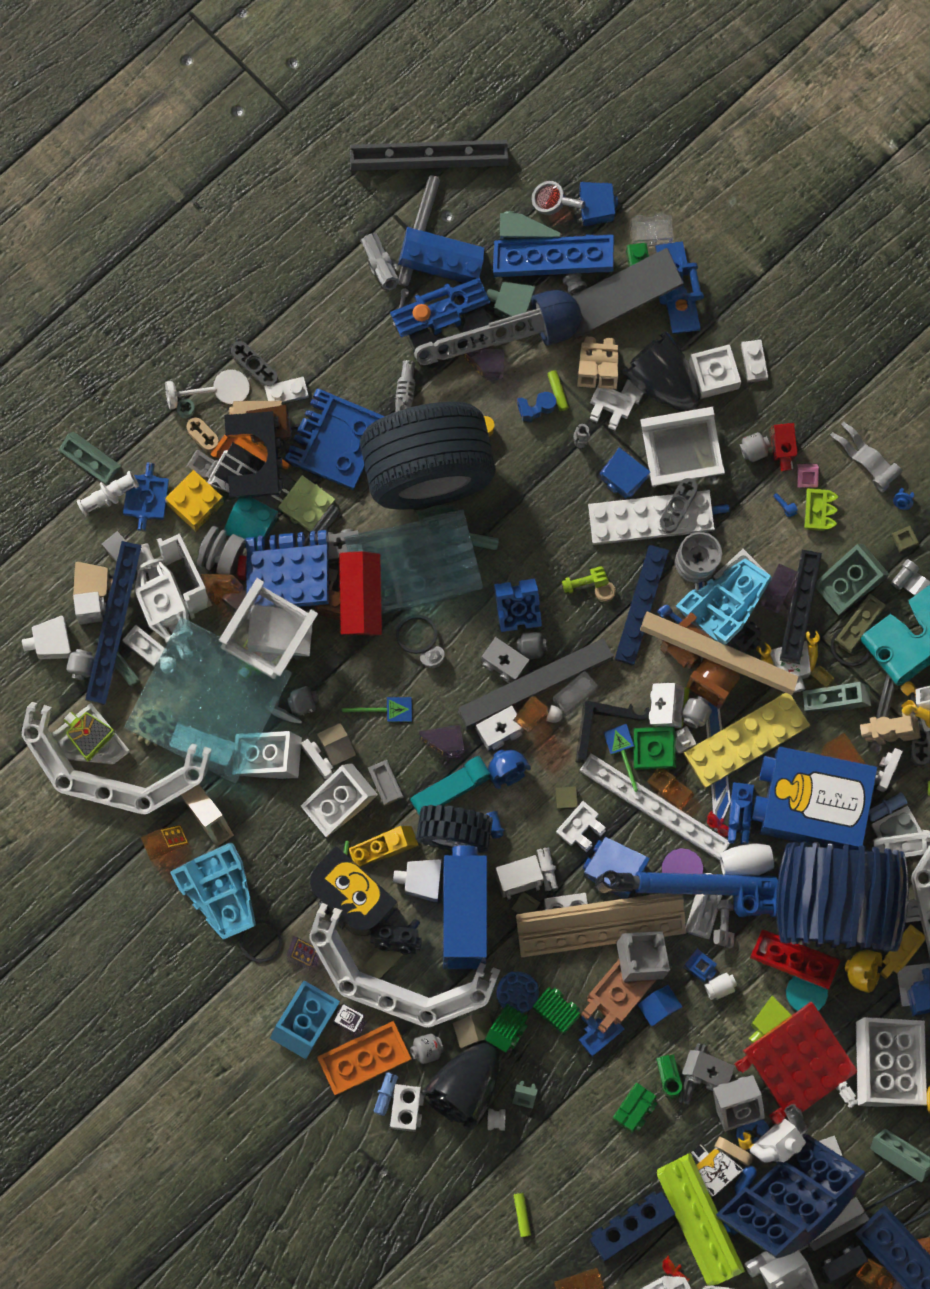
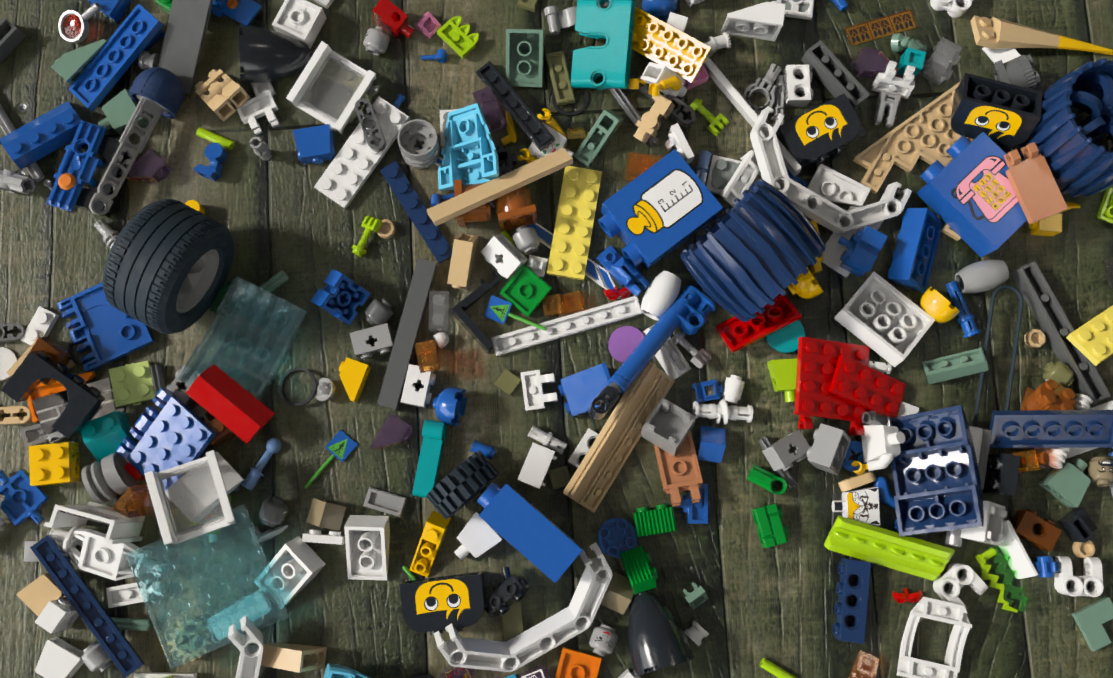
camera: 50 degrees left, 5 degrees up
none -> medium blue pin [241,438,282,491]
none -> yellow slope [339,357,371,403]
none -> tan slope [447,232,479,289]
none -> yellow bar [501,111,517,145]
none -> white piece [692,399,753,425]
none -> red plate [828,355,906,418]

